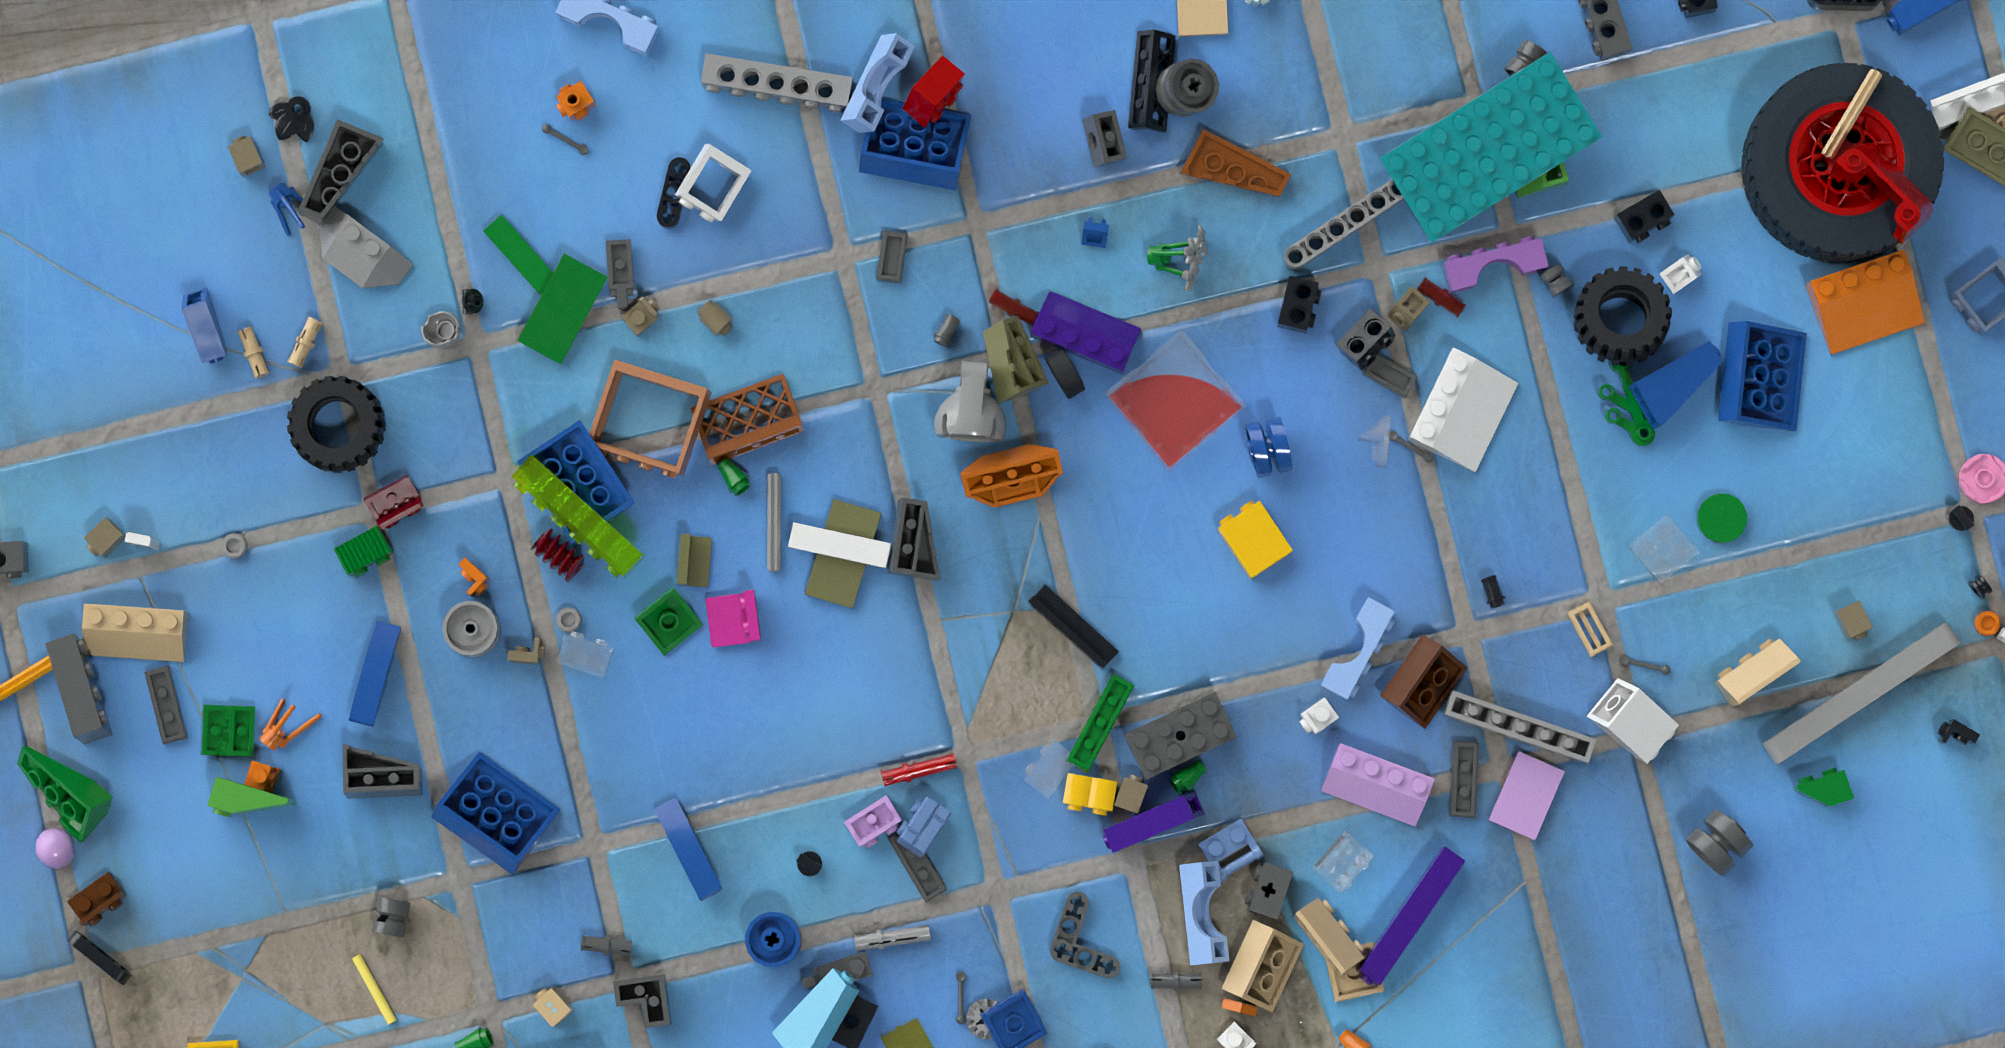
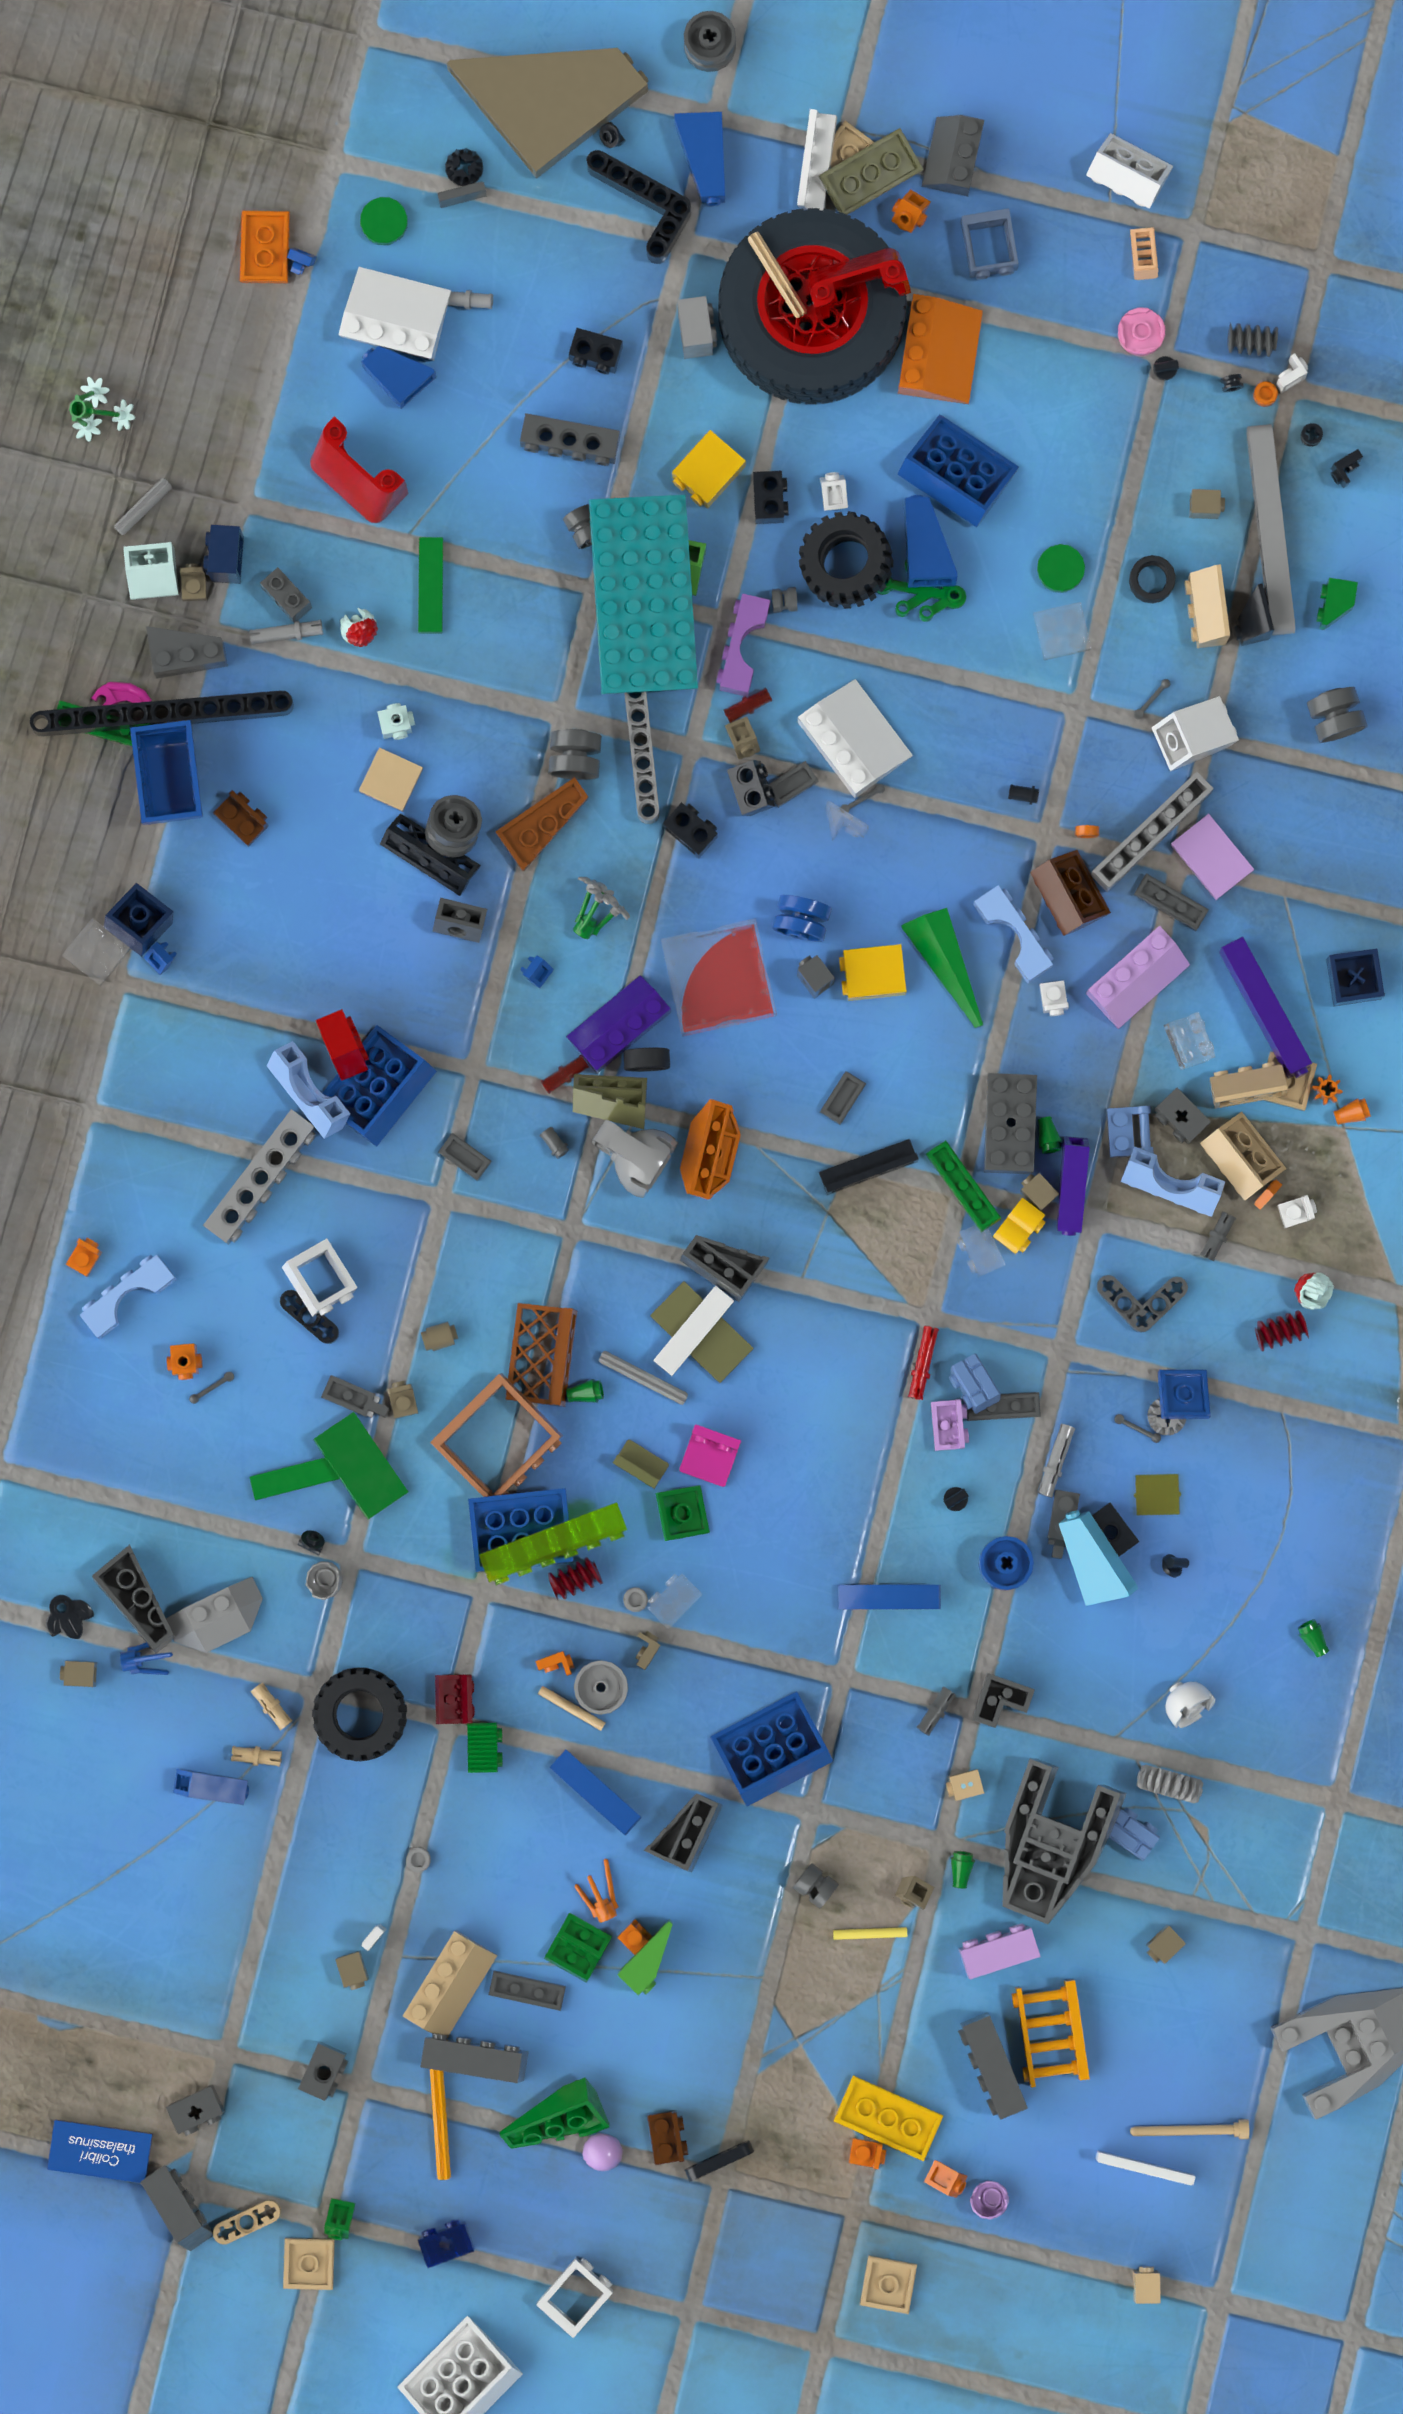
camera: 65 degrees left, 0 degrees up
tan tile [1566,601,1613,657] -> none
none -> tan bar [538,1686,606,1731]
none -> dark grey wheel [548,729,602,780]
none -> yellow brick [672,430,746,508]
none -> light grey brick [678,296,717,359]
none -> dark grey brick [797,955,835,999]
none -> dark grey tile [820,1071,866,1125]
none -> orange brick [891,189,931,233]
none -> dark tan brick [895,1876,934,1910]
none -> green wedge [901,908,983,1028]
none -> orange tile [1075,825,1099,838]
none -> black tyre [1129,555,1176,604]
none -> black slope [1233,583,1274,646]
none -> black bush [1300,423,1323,447]
none -> orange gear [1312,1074,1343,1105]
none -> dark blue brick [1326,948,1385,1007]

